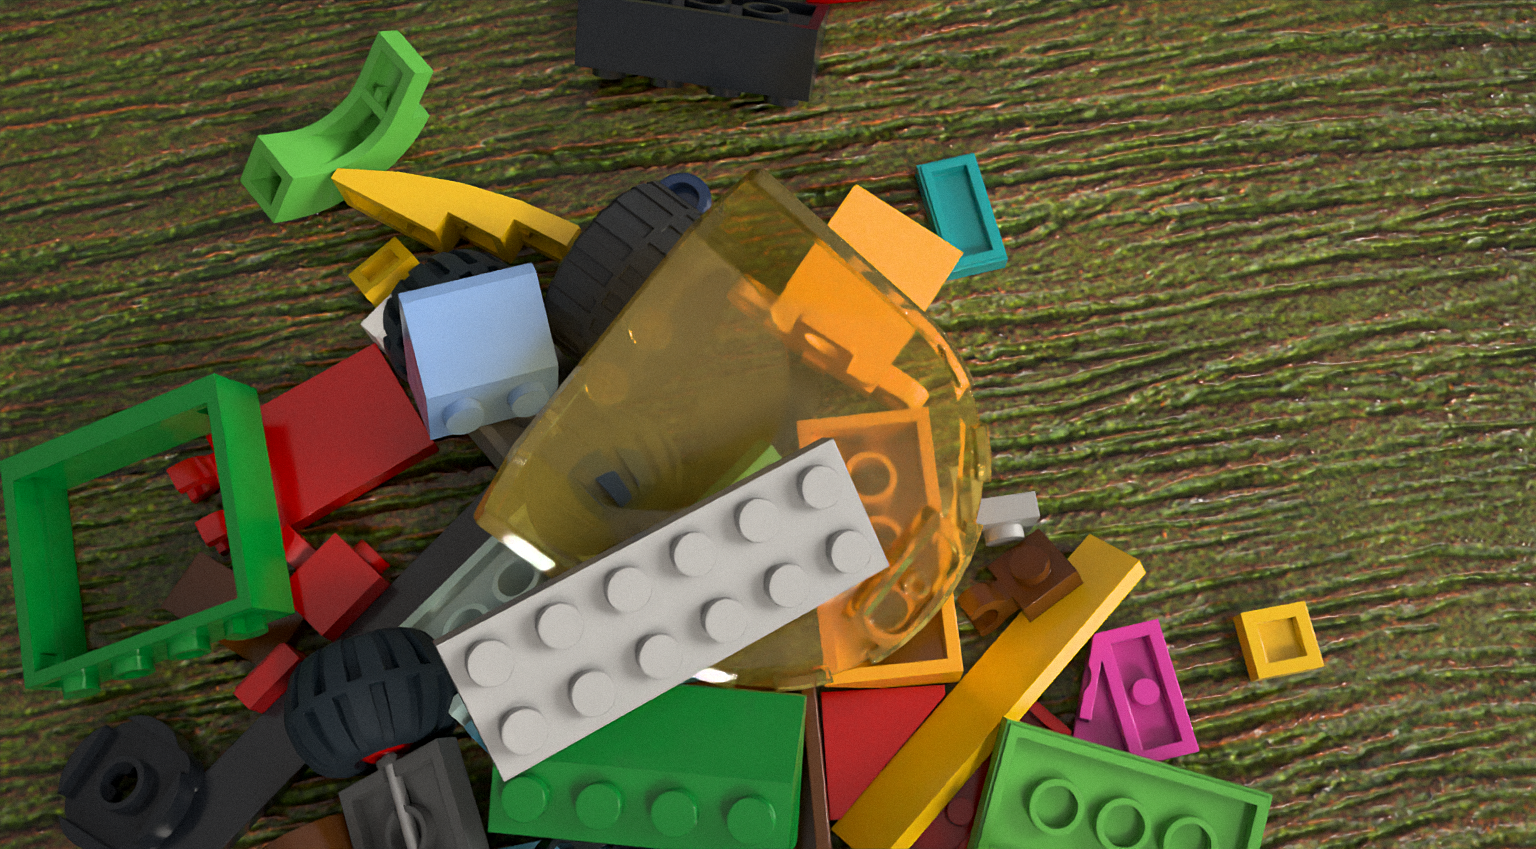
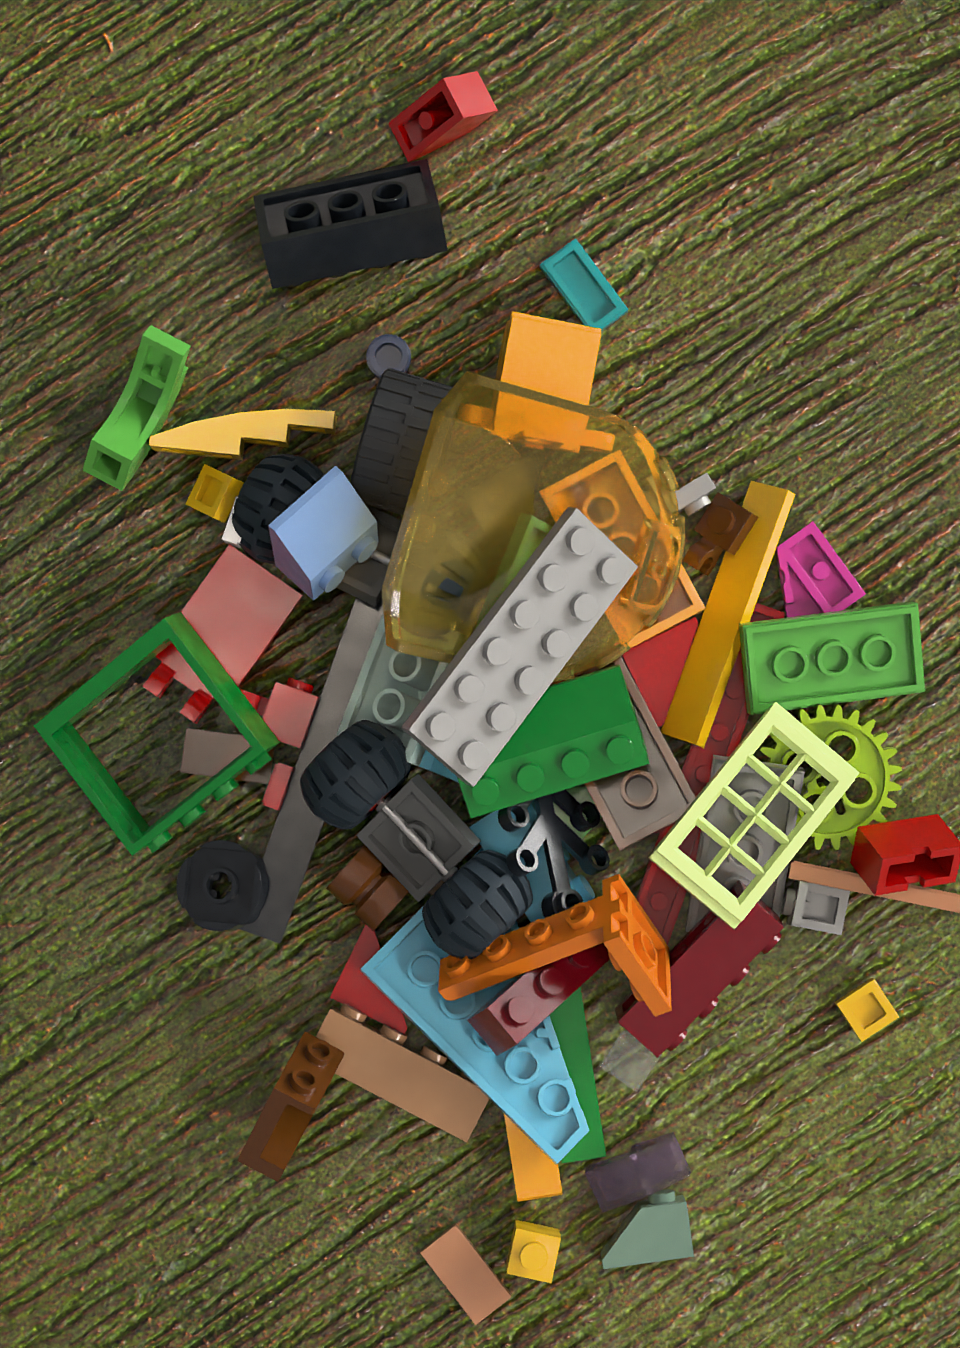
camera: 25 degrees left, 15 degrees up
yellow plate [1233,601,1324,682] -> none

